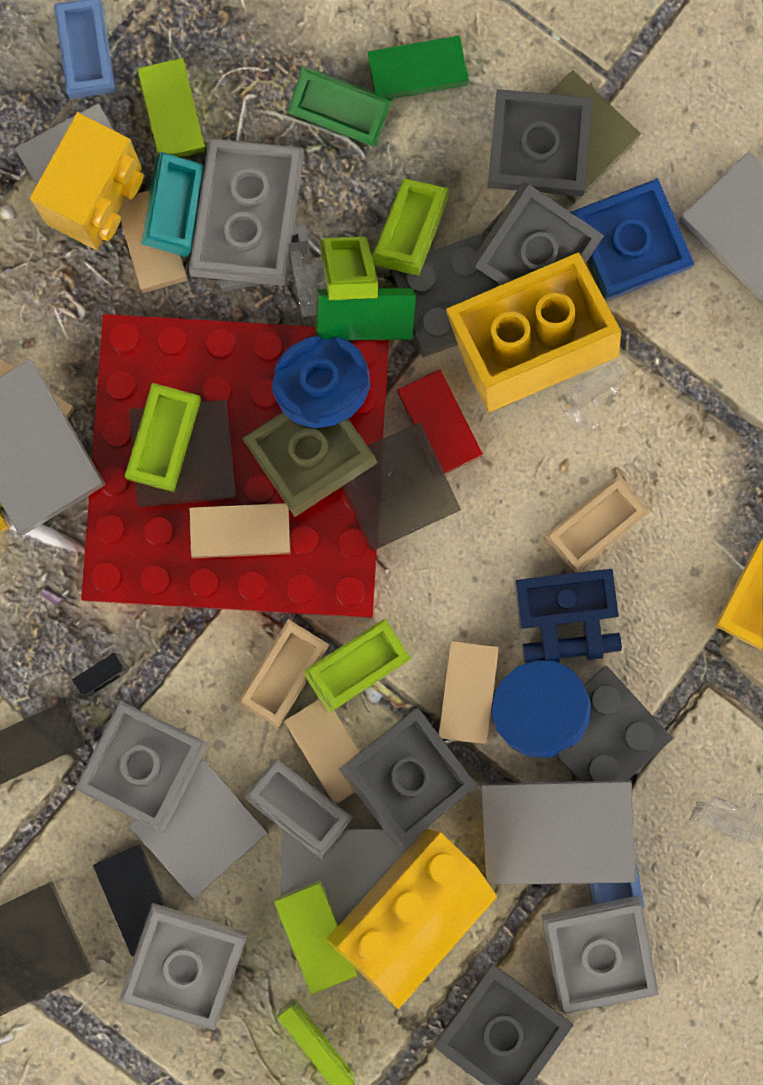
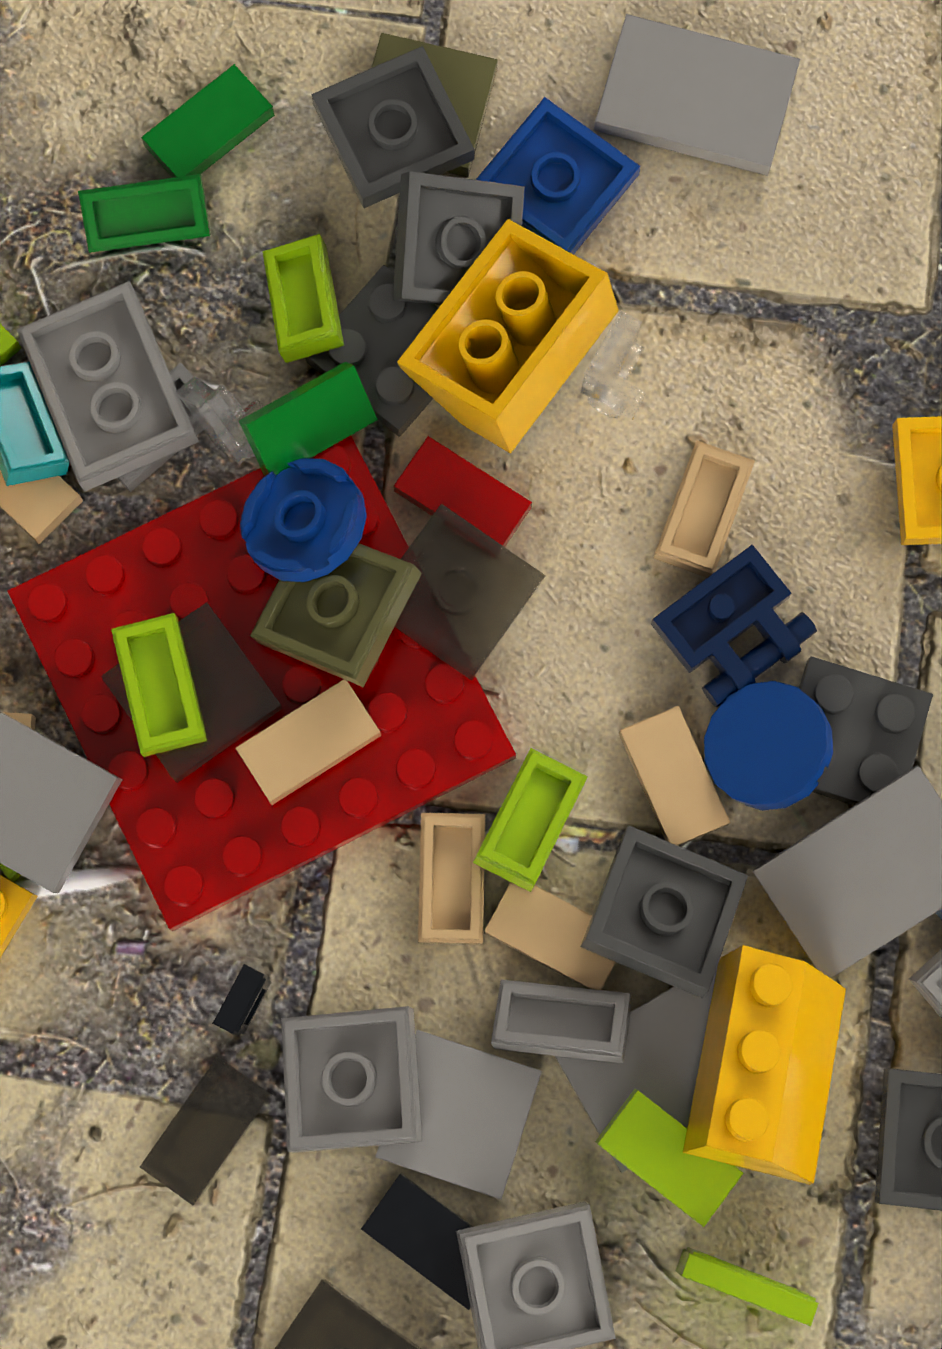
camera: 25 degrees left, 5 degrees down
lime tile [320,236,378,300] -> none

